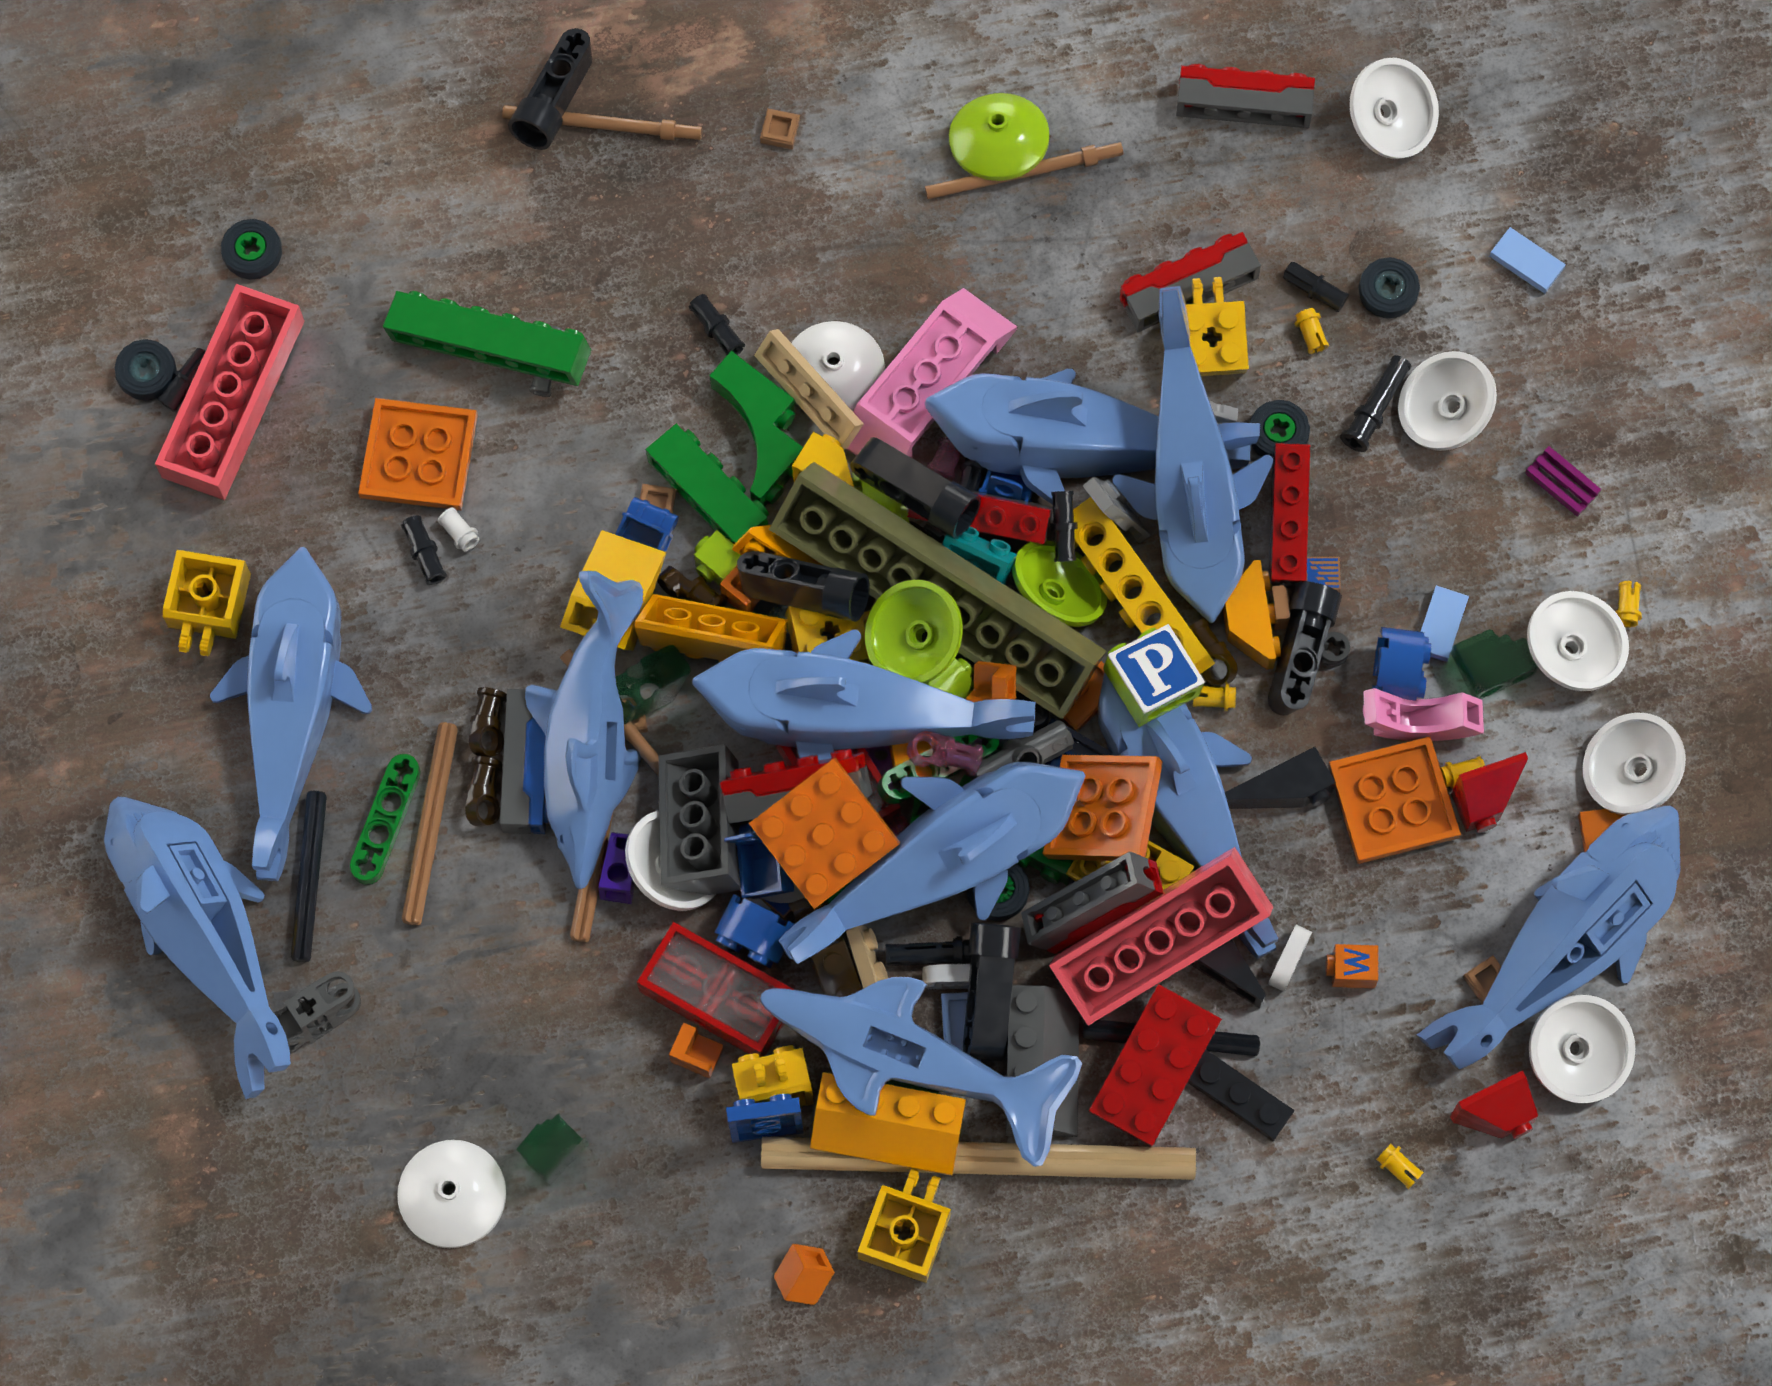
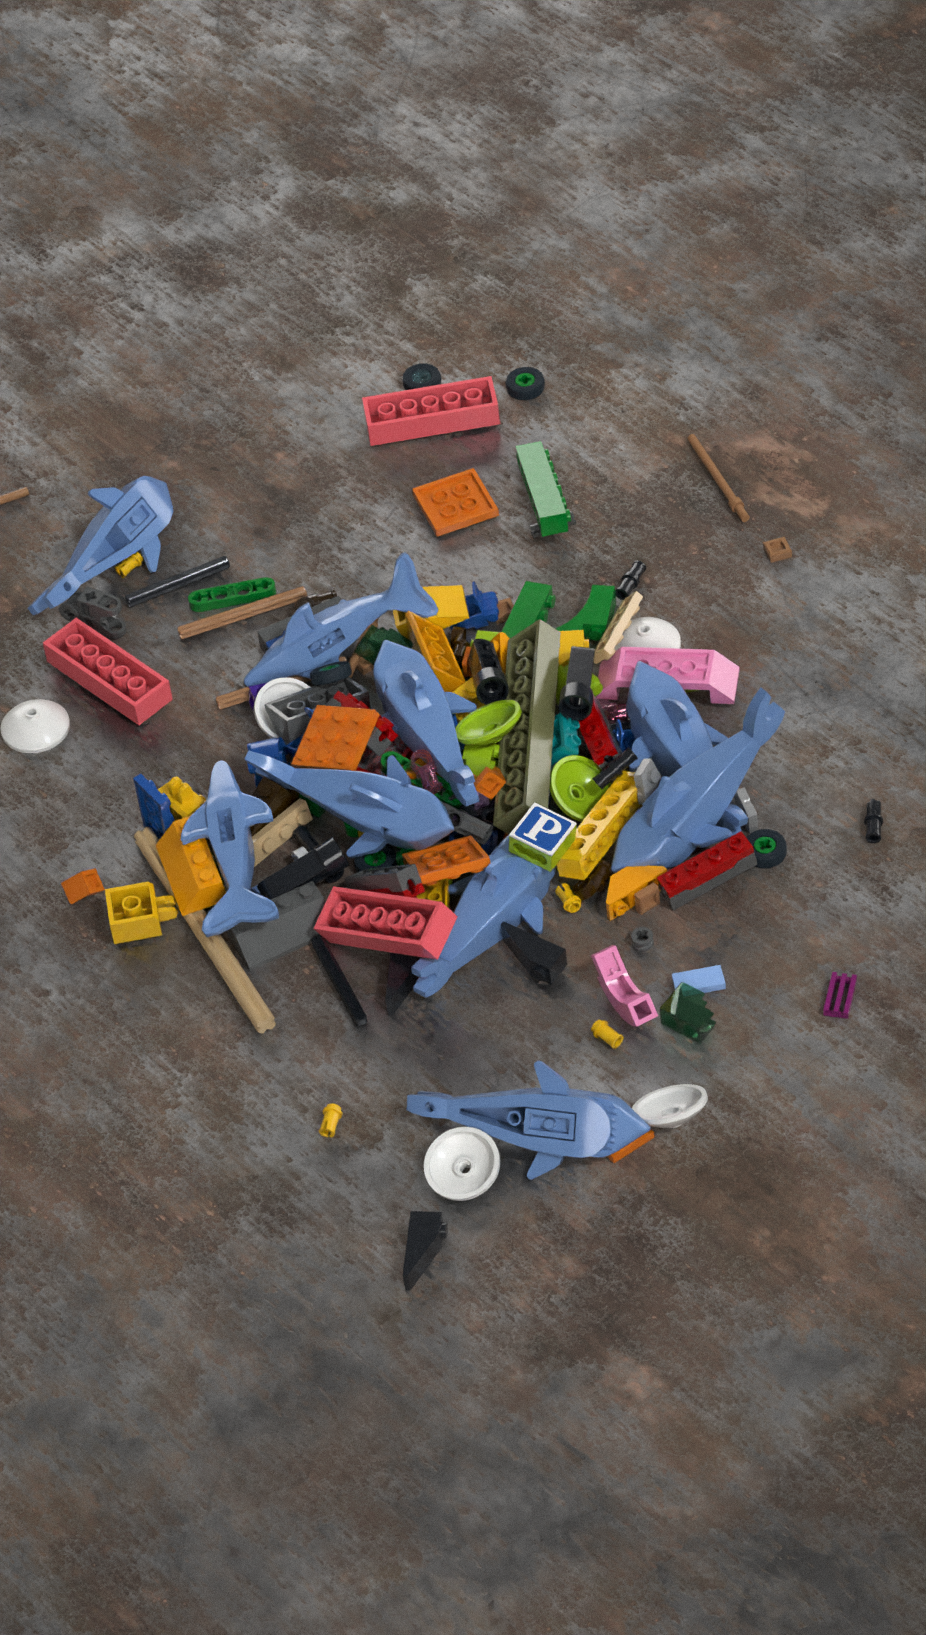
camera: 65 degrees right, 25 degrees down
yellow hinge [163,550,251,656] -> none
medium blue animal [210,547,372,881] -> none
black pin [401,515,447,585] -> none
white pin [438,507,480,552] -> none
dark brown connector [465,756,503,827] -> none
black beam [508,28,592,150] -> none
clear green piece [516,1113,589,1185] -> none
clear brick [637,922,794,1057] -> none
orange panel [669,1022,723,1079] -> none
medium nougat bar [925,142,1124,199] -> none
lime dish [949,93,1050,181] -> none
red brick [1088,984,1222,1147] -> none
piece [1119,232,1261,333] -> none
yellow hinge [1186,277,1249,376] -> none
black plate [1187,1049,1295,1142] -> none
black beam [1268,581,1342,716] -> none
white beam [1268,925,1312,992] -> none
yellow pin [1294,308,1329,354] -> none
tile [1306,557,1341,593] -> none
orange brick [1326,944,1378,989] -> none
orange plate [1328,736,1461,864] -> none
black pin [1340,355,1412,452] -> none
black bush [1358,257,1420,319] -> none
blue brick [1372,627,1431,701] -> none
white dish [1398,351,1497,451] -> none
red slope [1450,1070,1538,1139] -> none
red slope [1451,752,1528,833] -> none
white dish [1527,591,1629,691] -> none
yellow pin [1615,581,1642,628] -> none
none -> coral brick [43,617,173,725]
none -> black bush [310,661,352,685]
none -> black slope [403,1211,448,1291]

